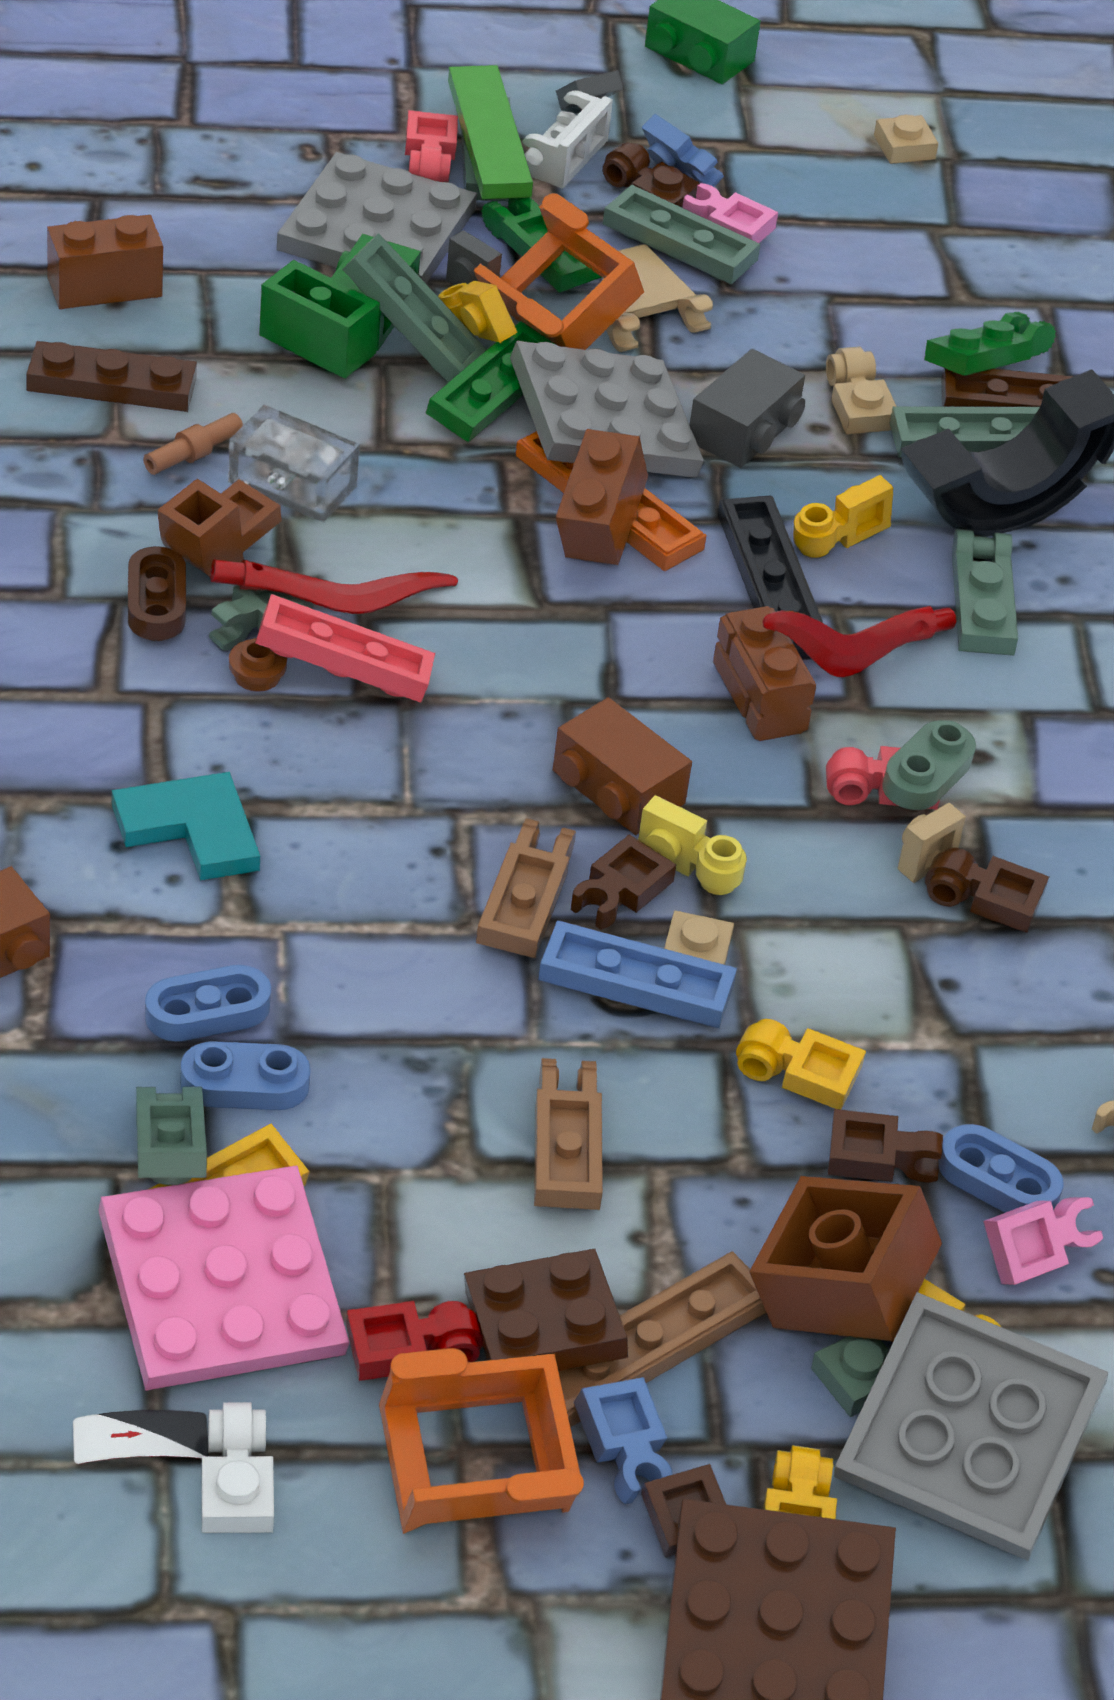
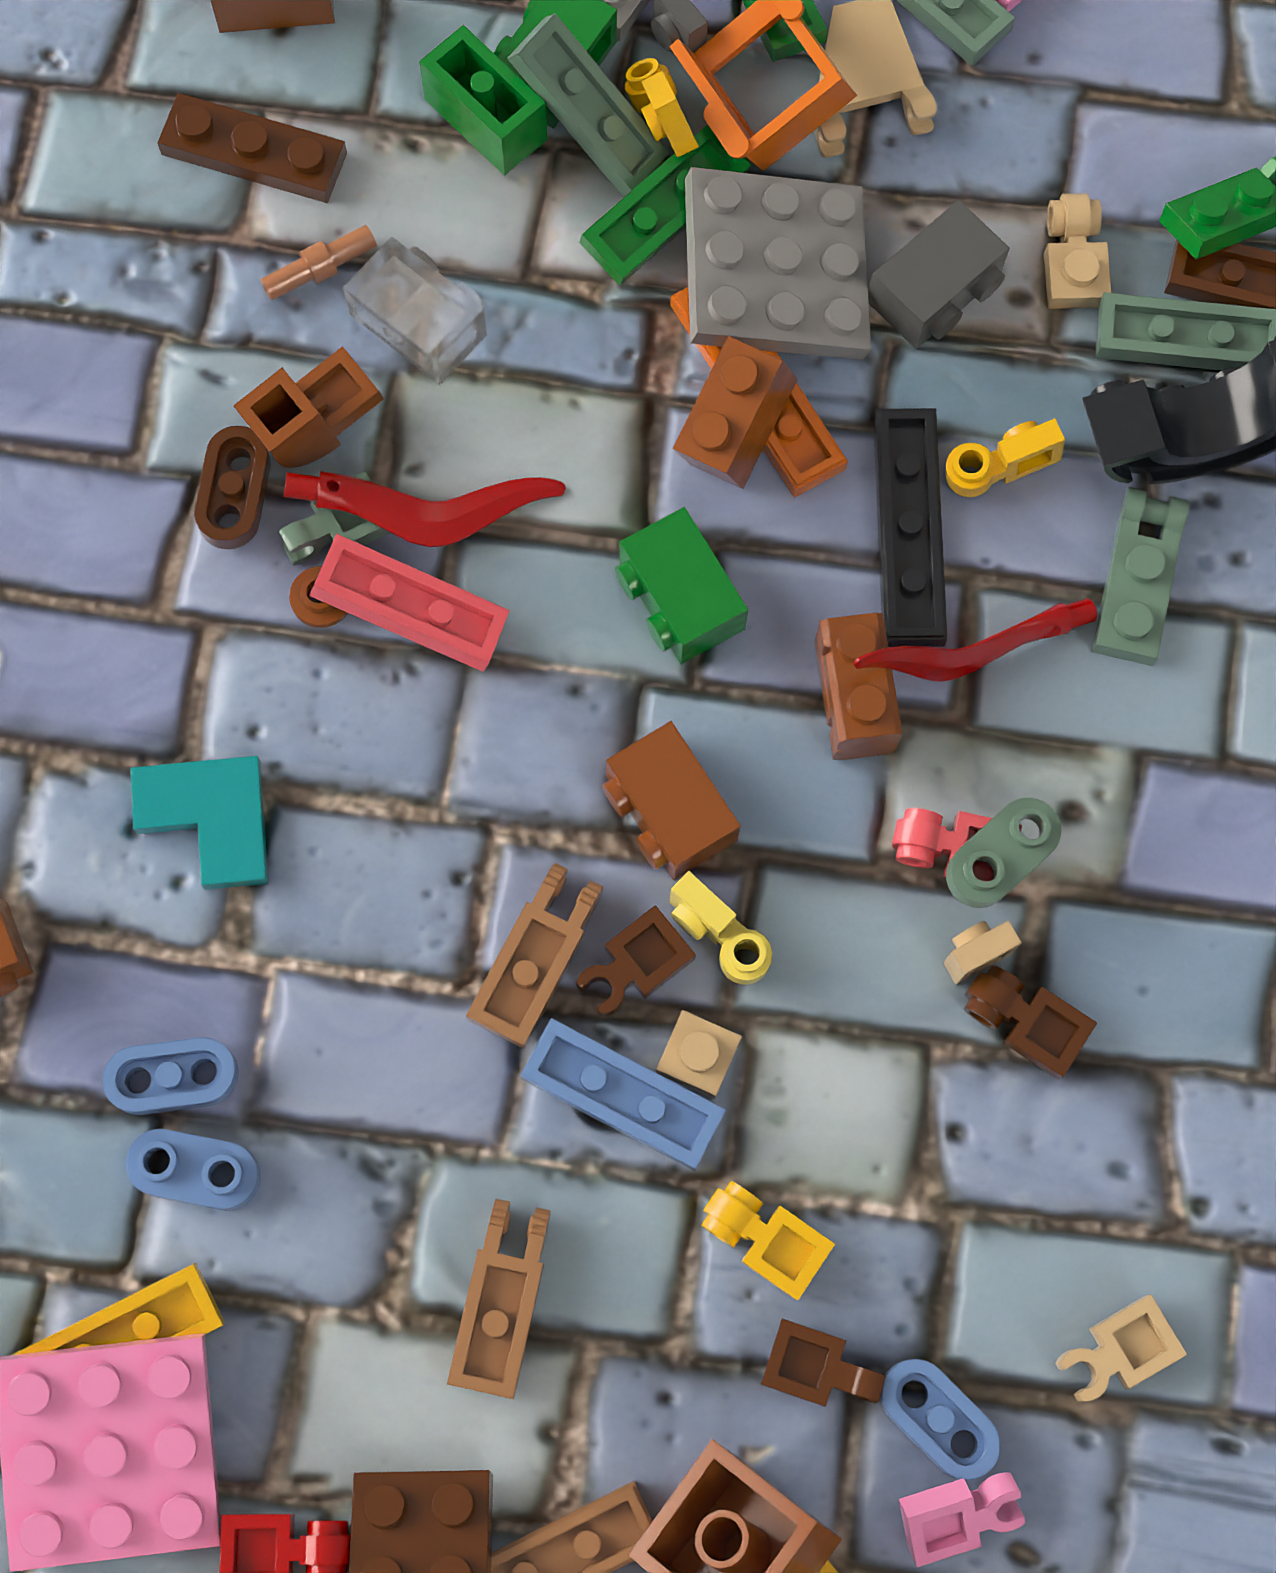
camera: 15 degrees right, 30 degrees up
sand green plate [136,1087,207,1185] -> none
none -> green brick [615,506,748,665]

